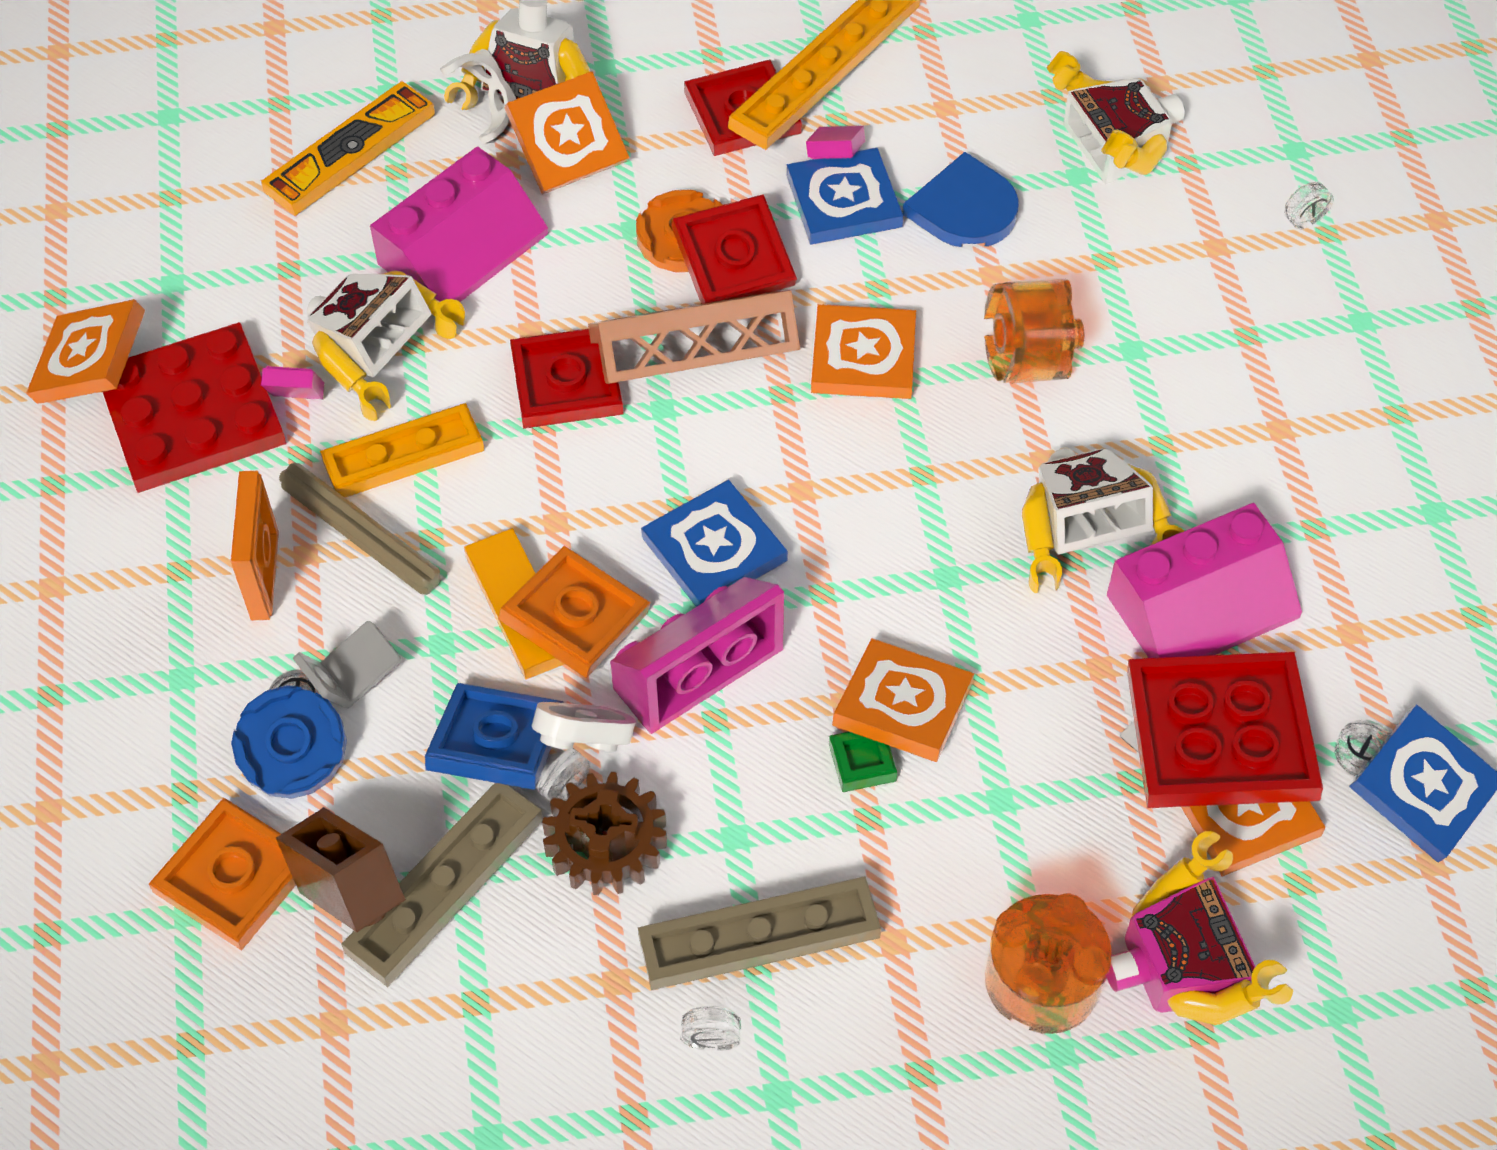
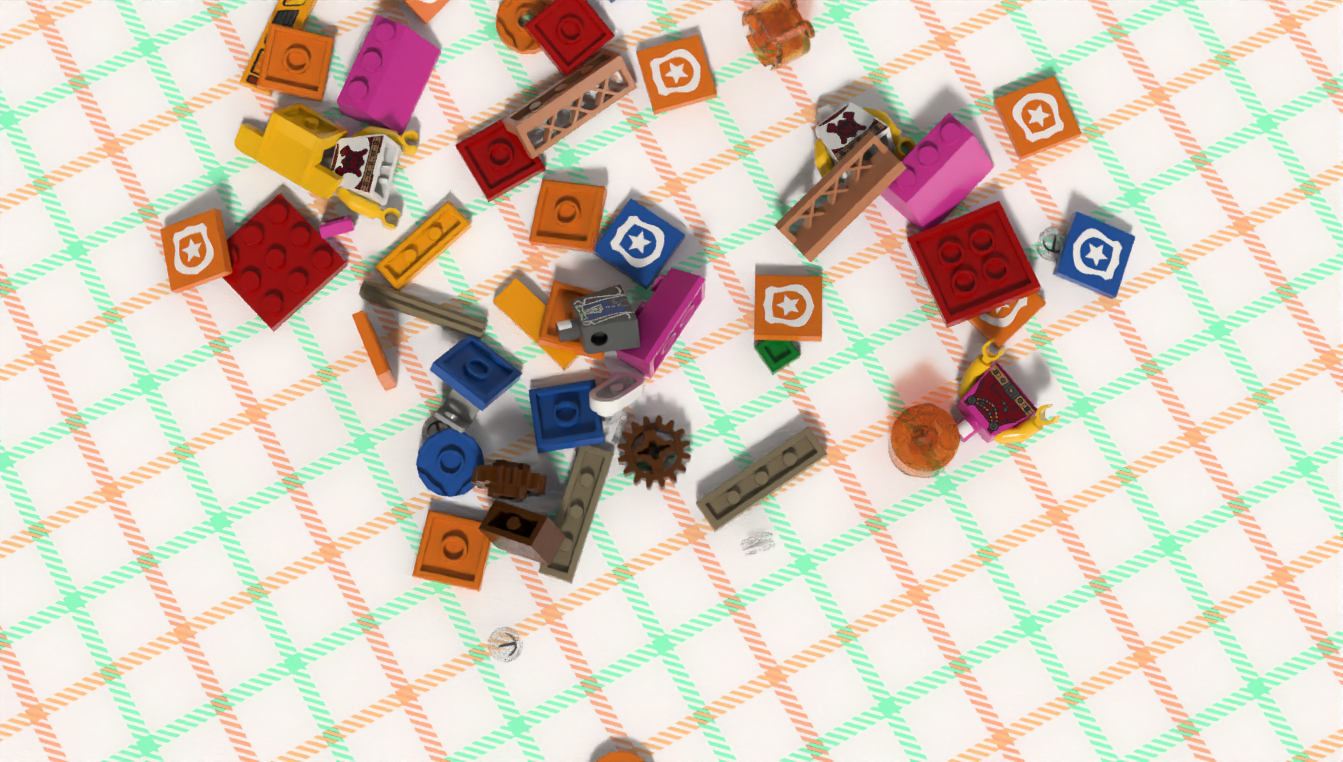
camera: 20 degrees left, 20 degrees up
none -> yellow plate [234,103,348,199]
none -> orange tile [257,23,335,102]
none -> blue tile [430,334,522,411]
none -> reddish brown gear [471,459,547,502]
none -> clear tile [488,627,523,663]
none -> orange tile [529,179,608,253]
none -> dark grey torso [555,284,641,354]
none -> nougat fence [774,131,907,262]
none -> orange tile [993,76,1081,160]

